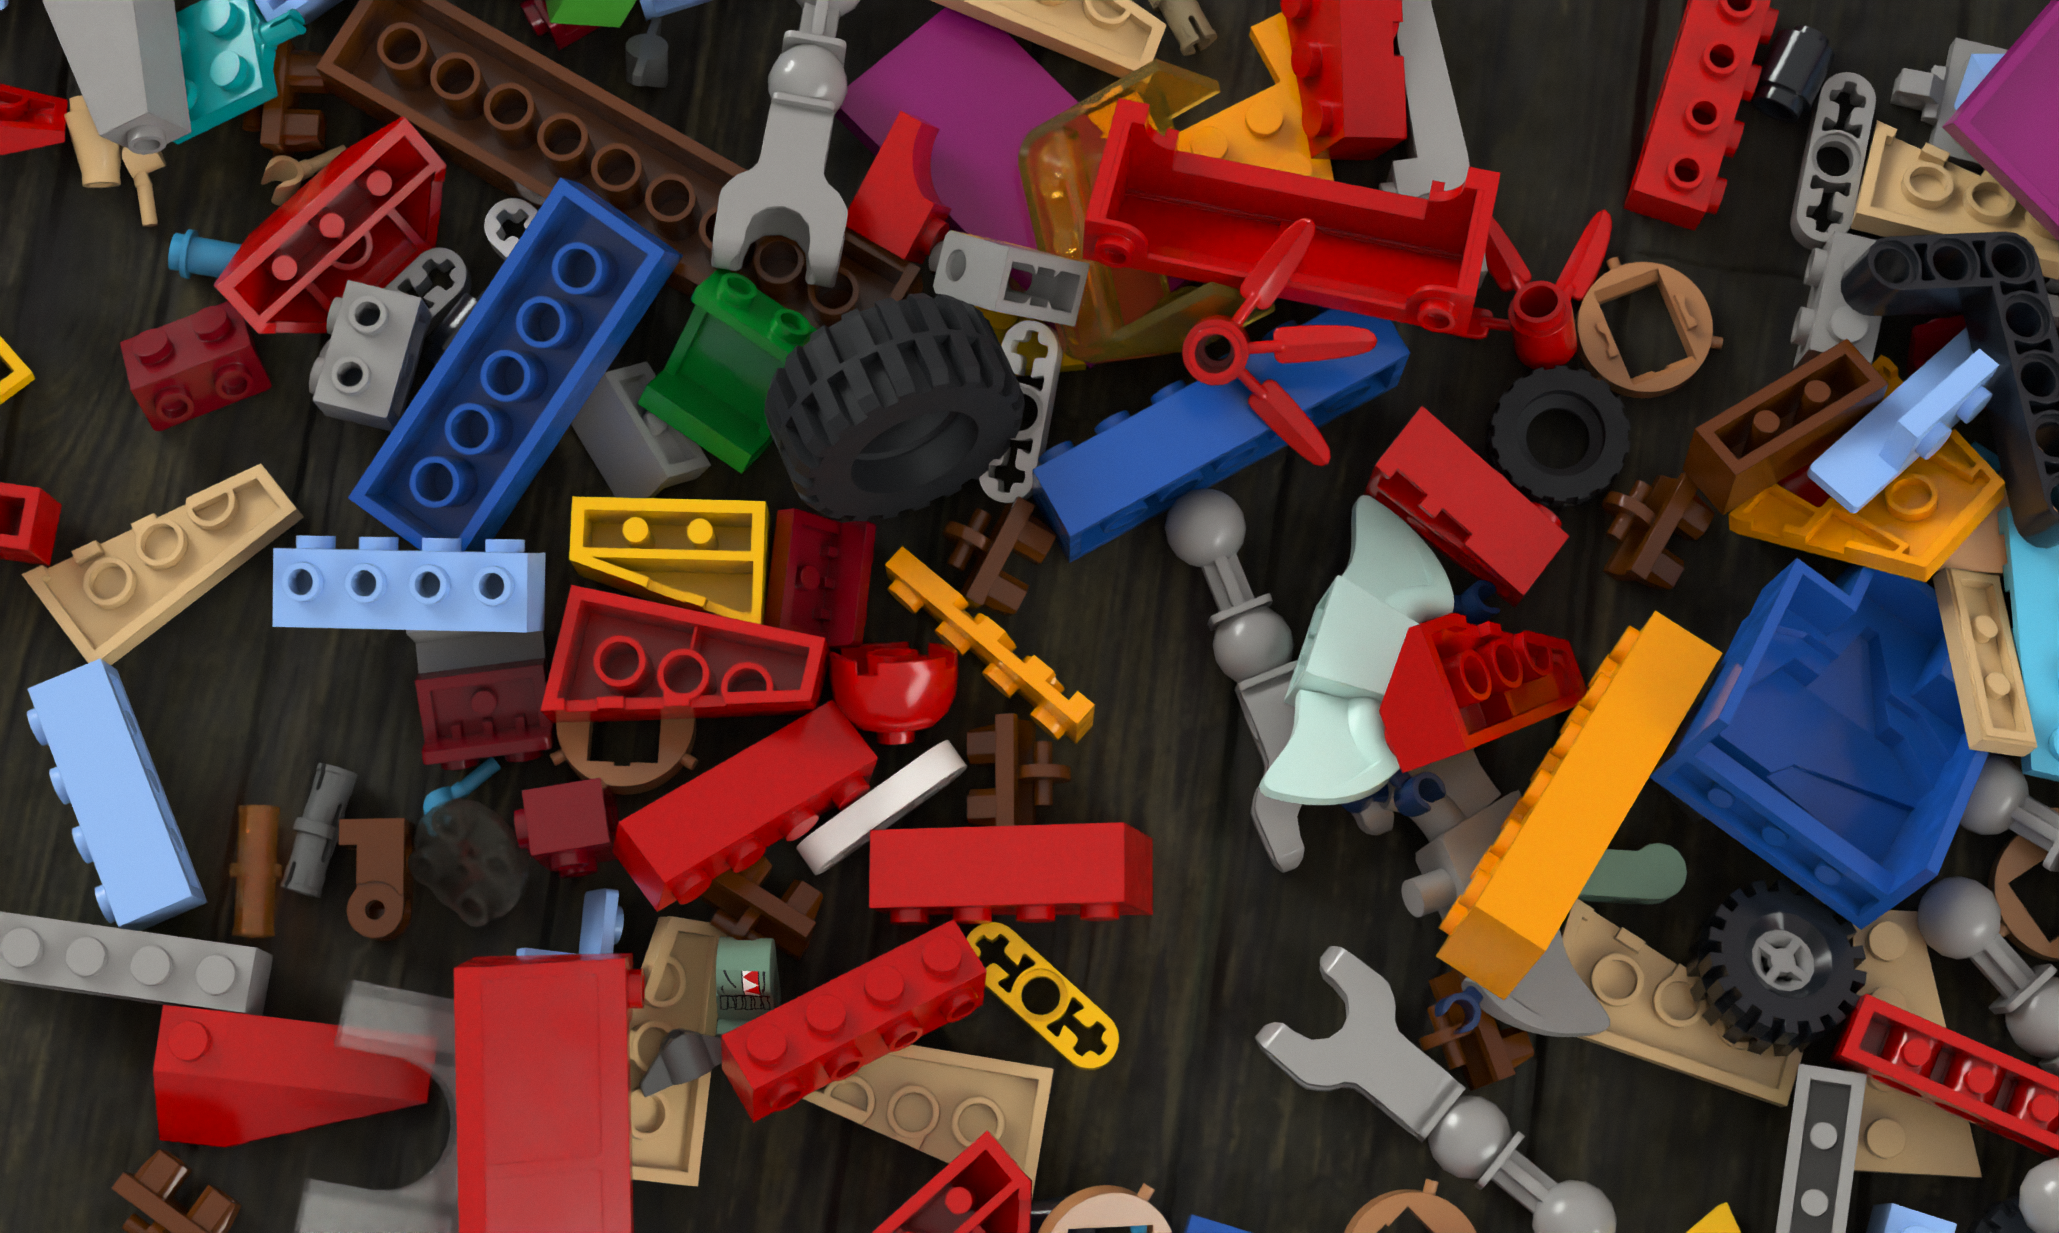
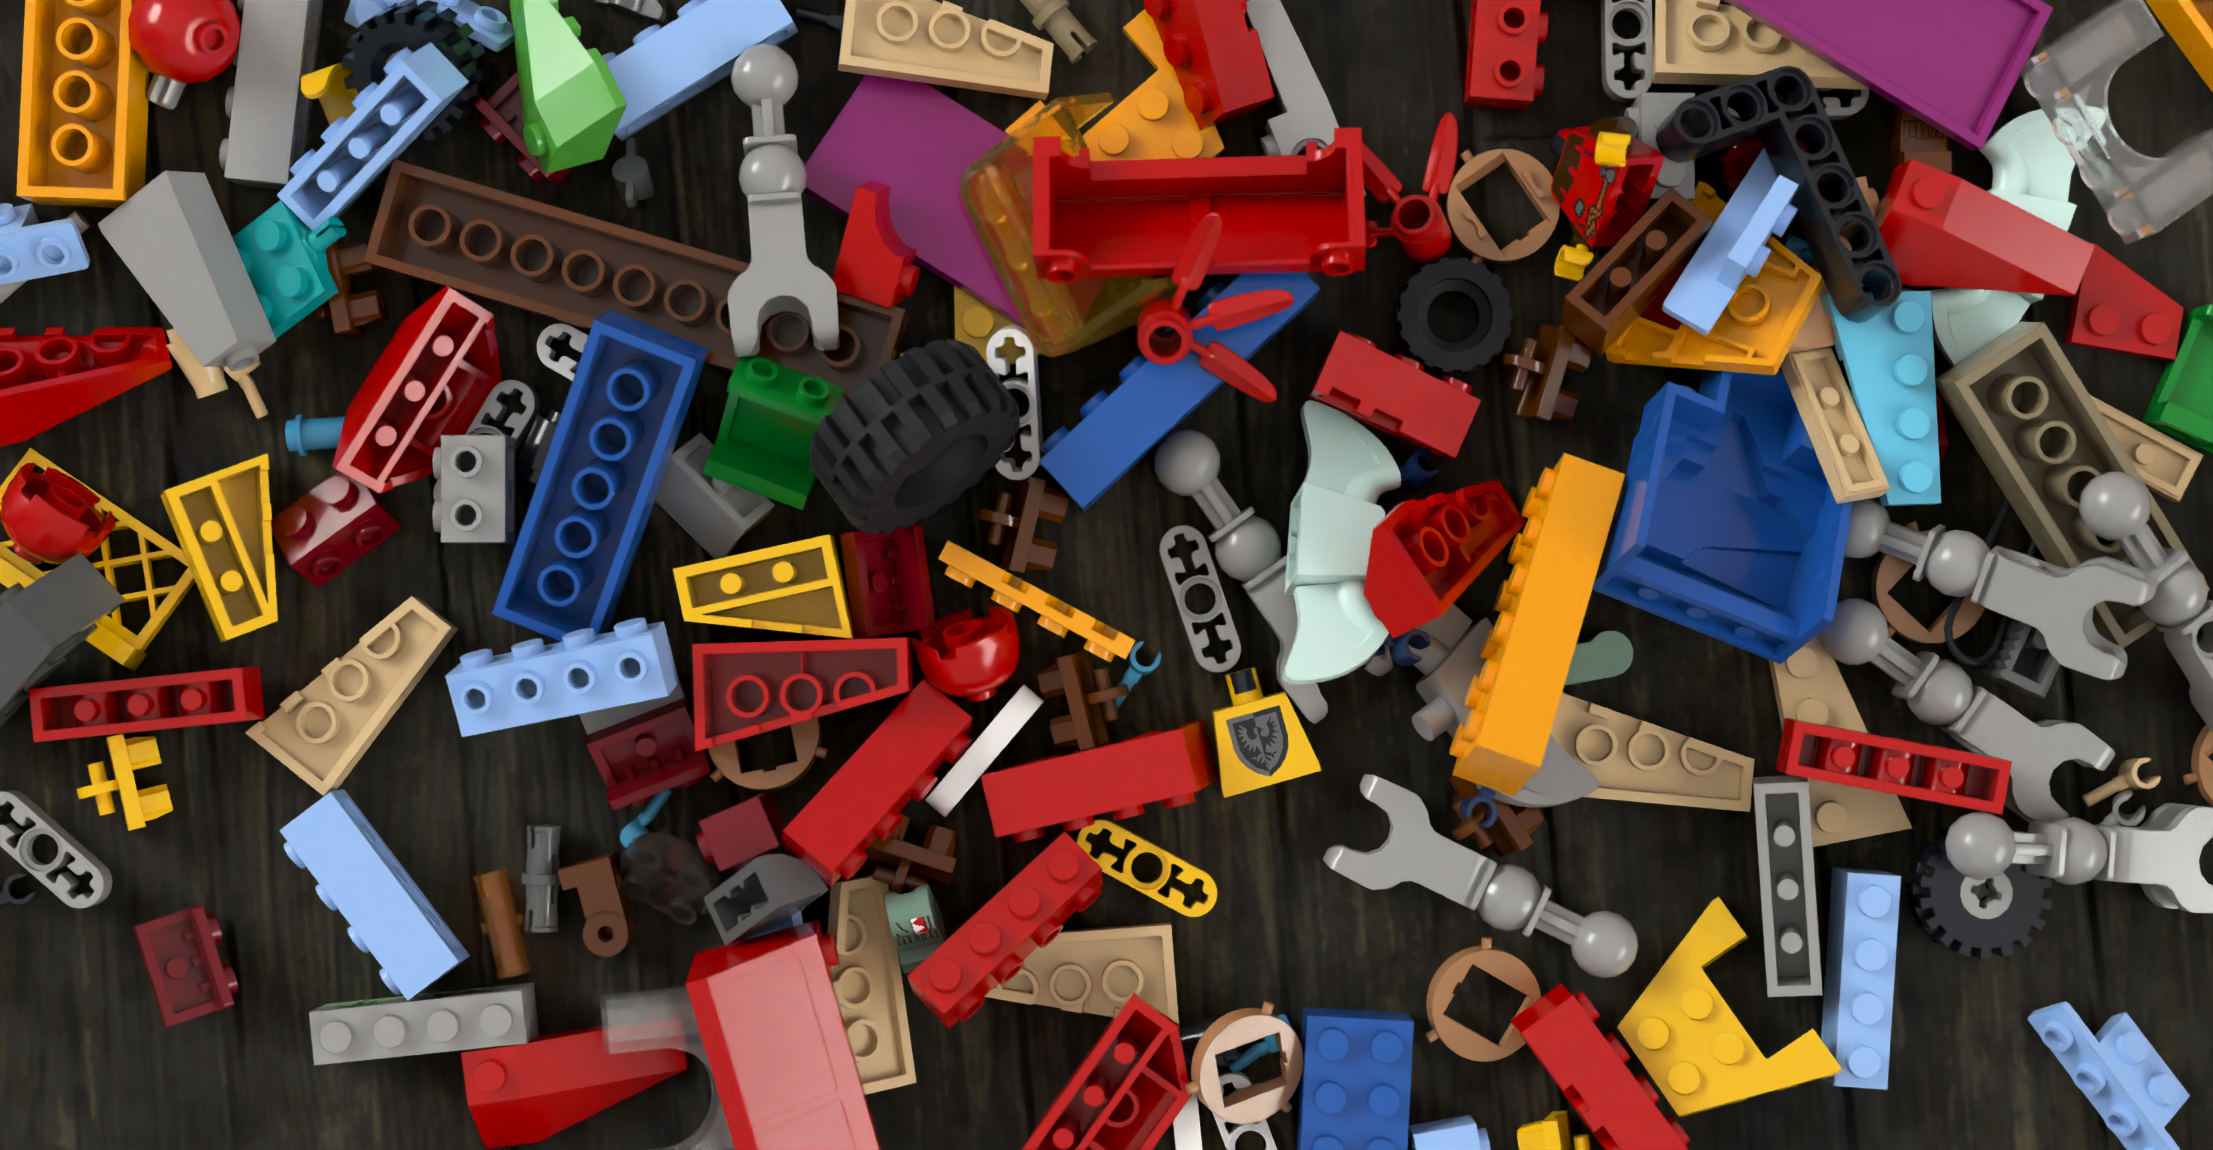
camera: 15 degrees left, 10 degrees up
tan hand [261,145,346,206] -> none
dark grey piece [639,1028,722,1097] -> none
light grey torso [929,230,1090,326] -> none
black wheel [1686,879,1867,1057] -> none
none -> yellow wedge [160,453,278,643]
none -> dark grey brick [703,854,828,946]
none -> dark azure hand [1115,641,1161,708]
none -> light grey beam [1159,525,1241,672]
none -> torso [1212,667,1321,798]
none -> torso [1550,117,1665,282]

